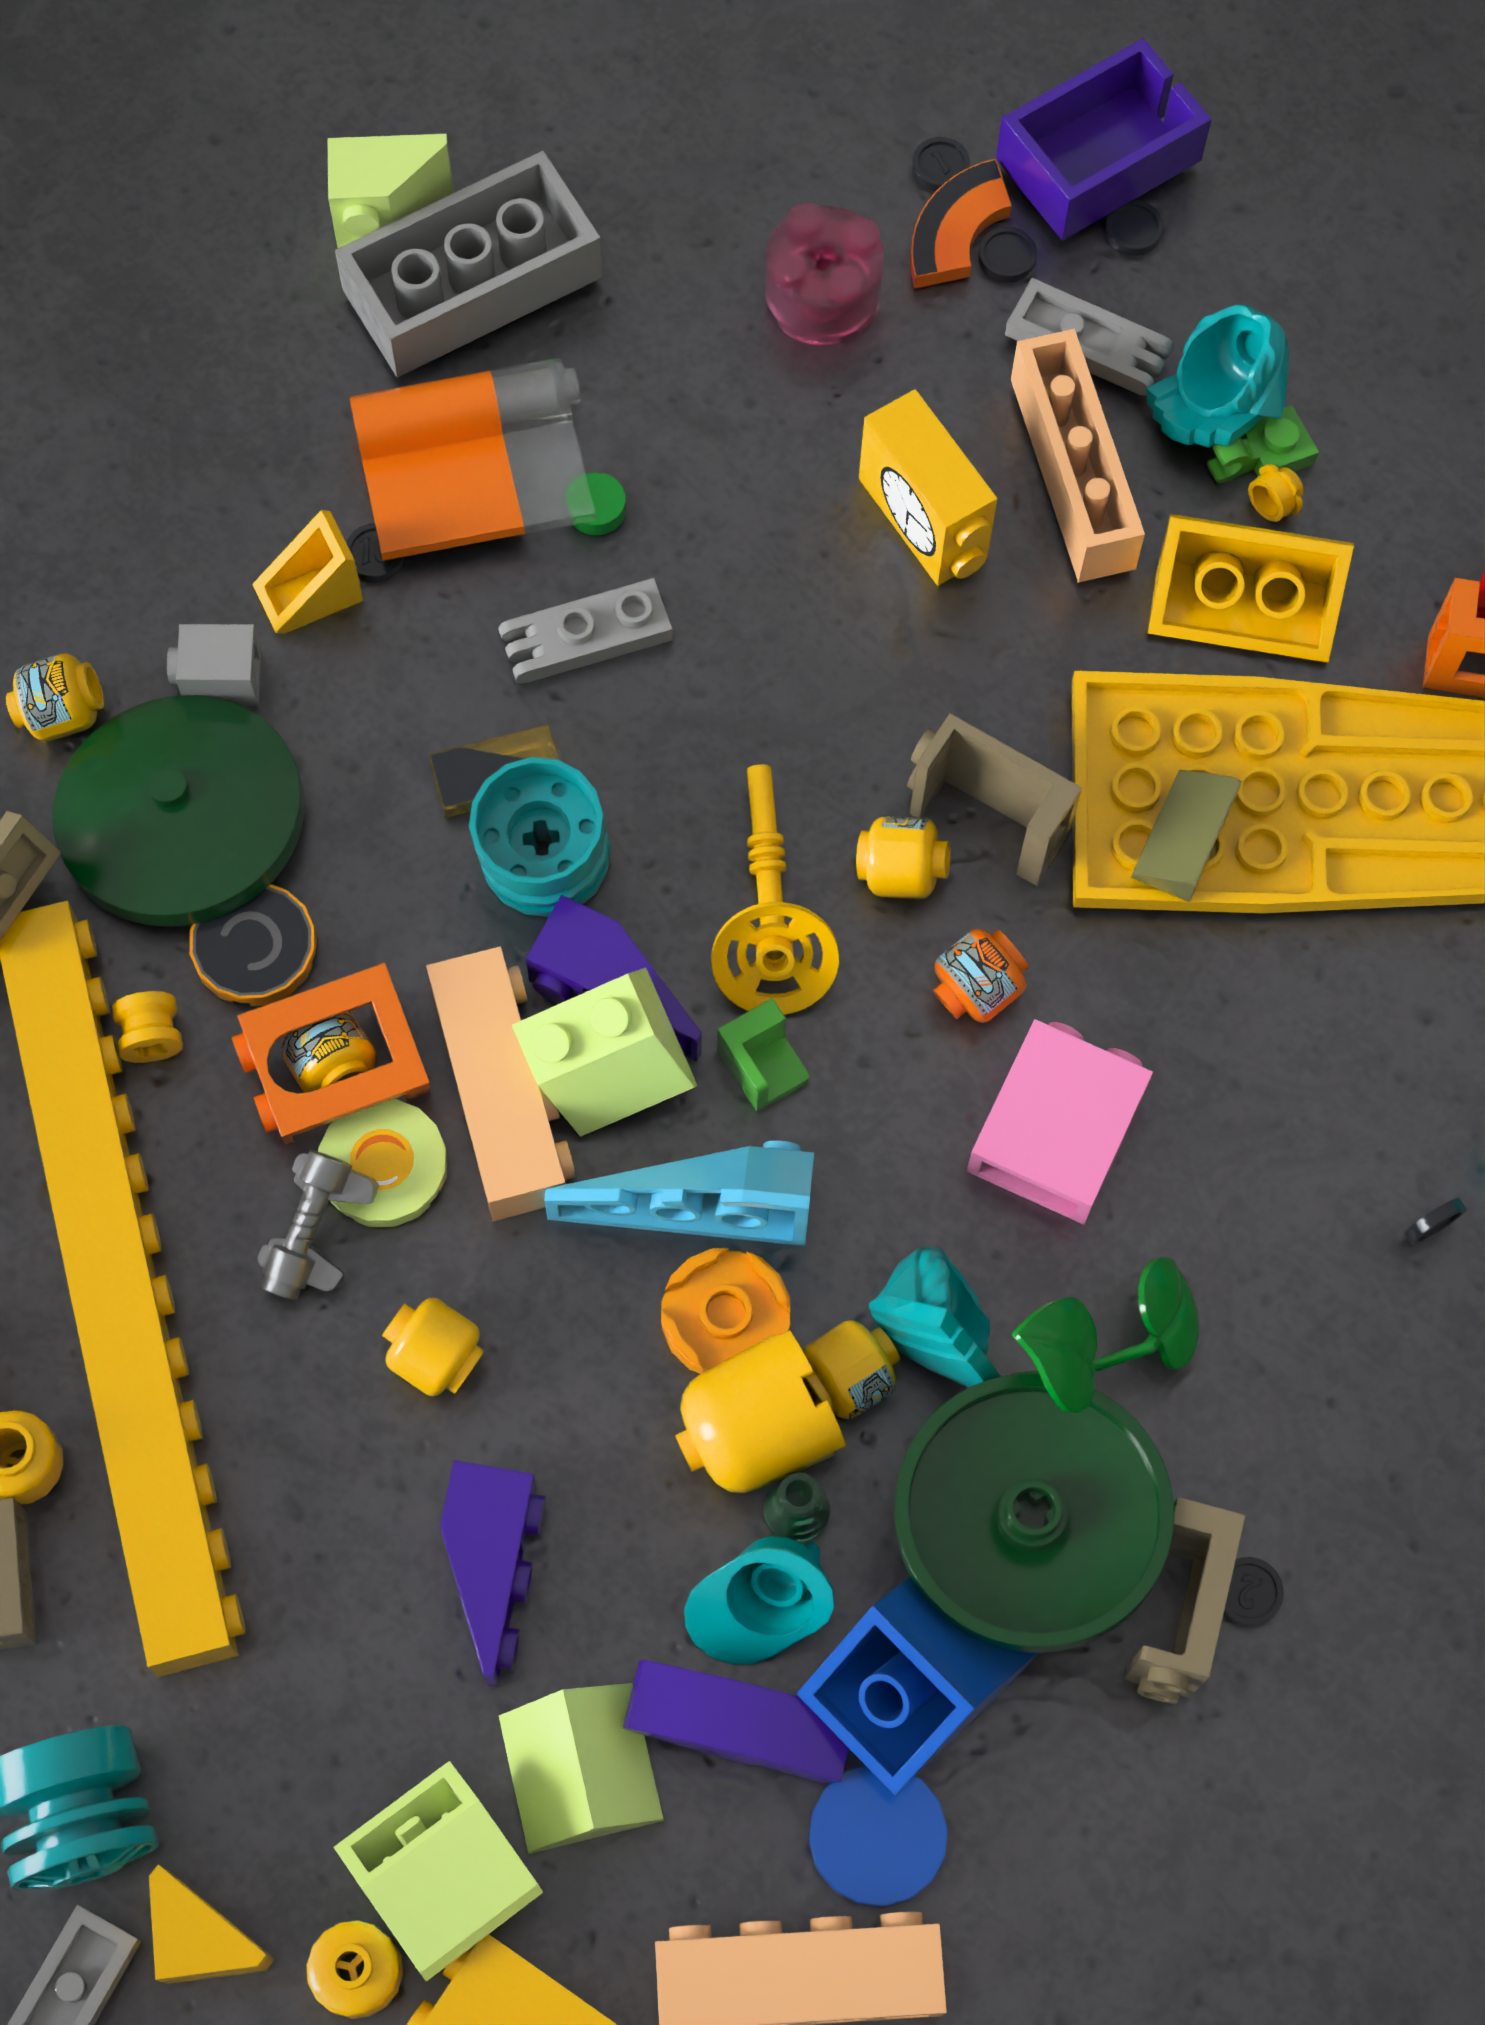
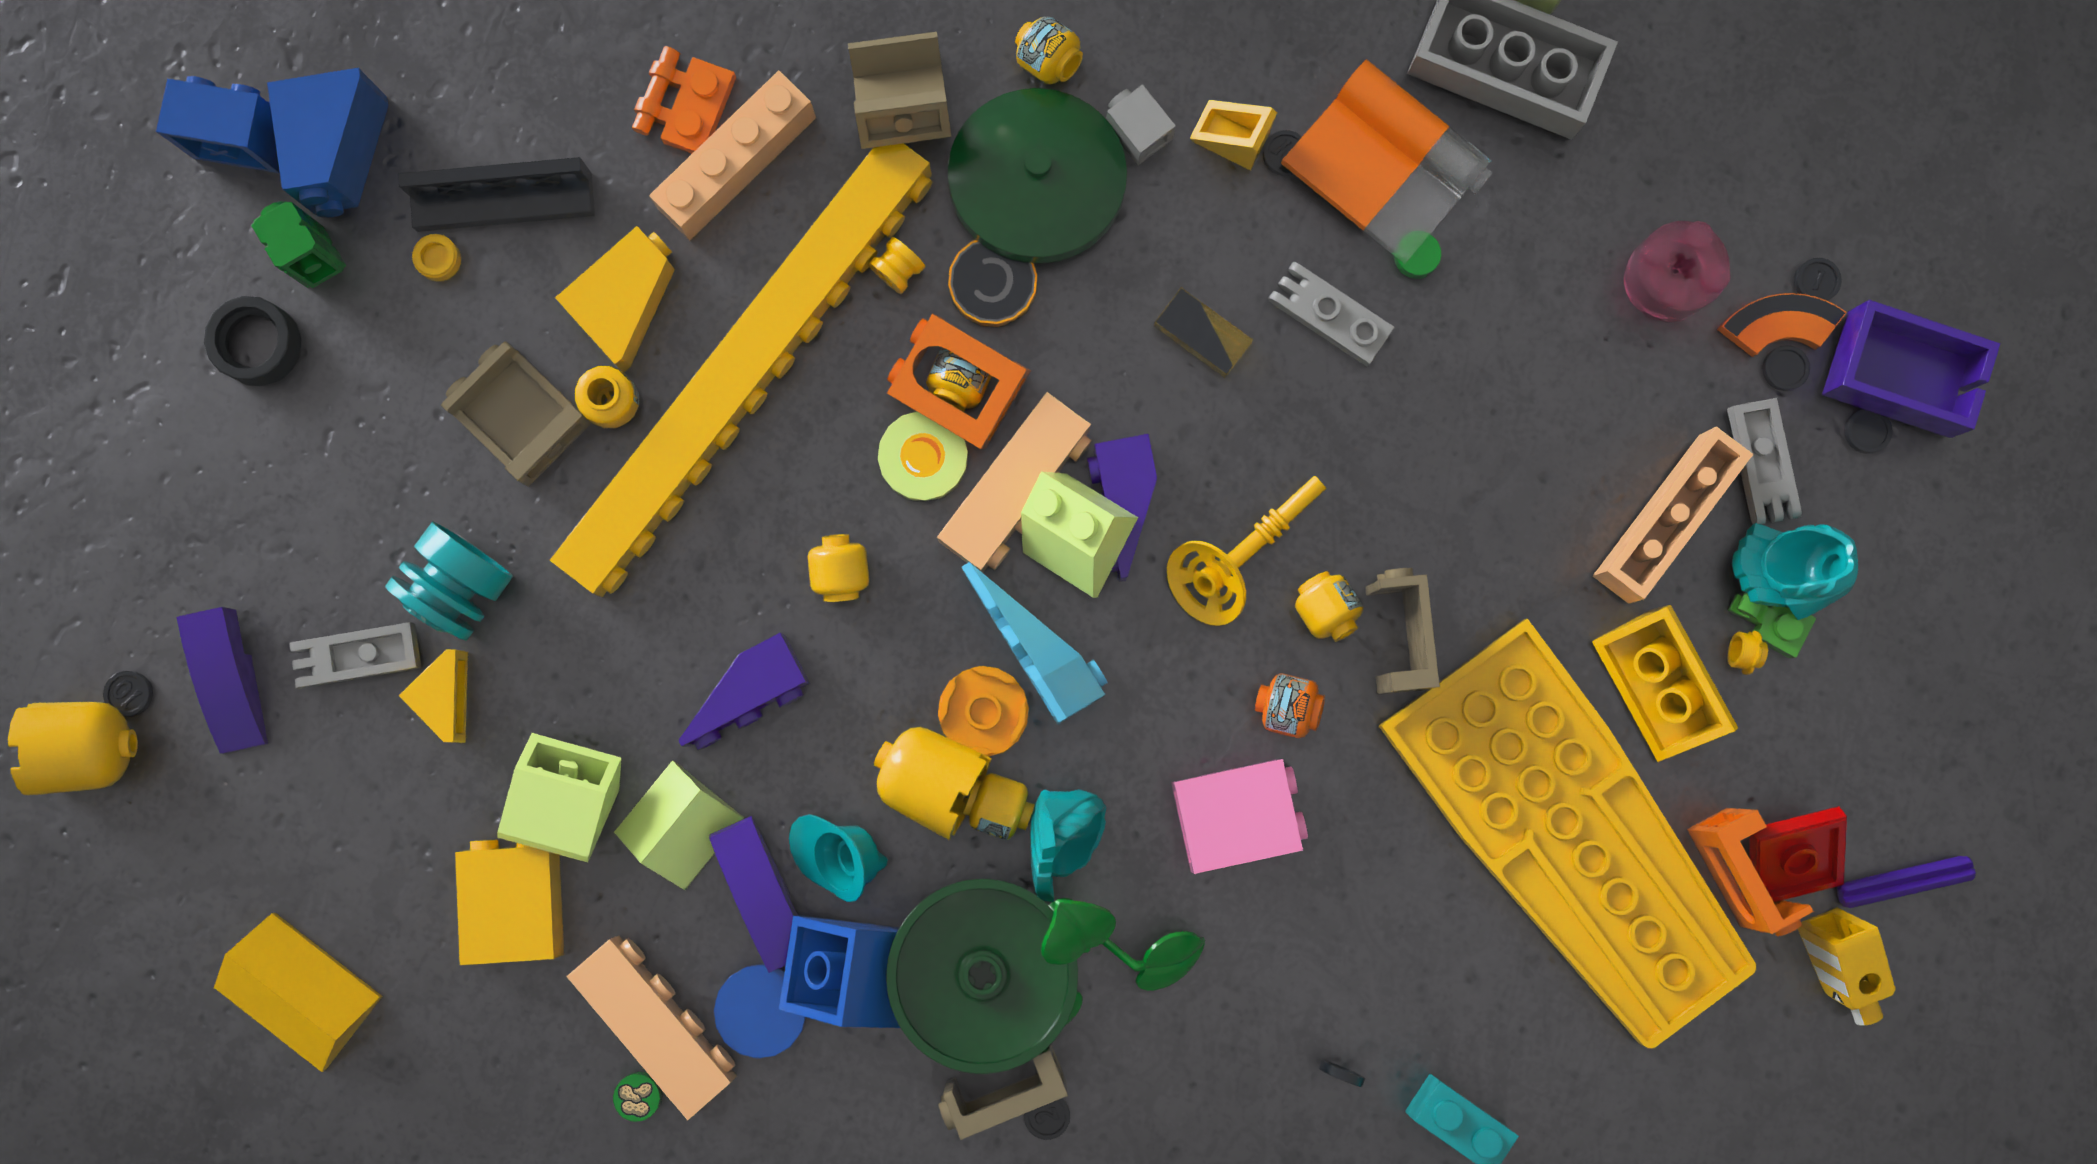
camera: 50 degrees right, 15 degrees up
flat silver piece [258,1150,379,1300] -> none
yellow head [306,1920,403,2019] -> none
teal wheel [469,757,611,917] -> none
bright green panel [717,998,809,1112] -> none
clear green cone [764,1473,831,1542] -> none
yellow brick [859,389,998,586] -> none
olive slope [1131,770,1242,902] -> none

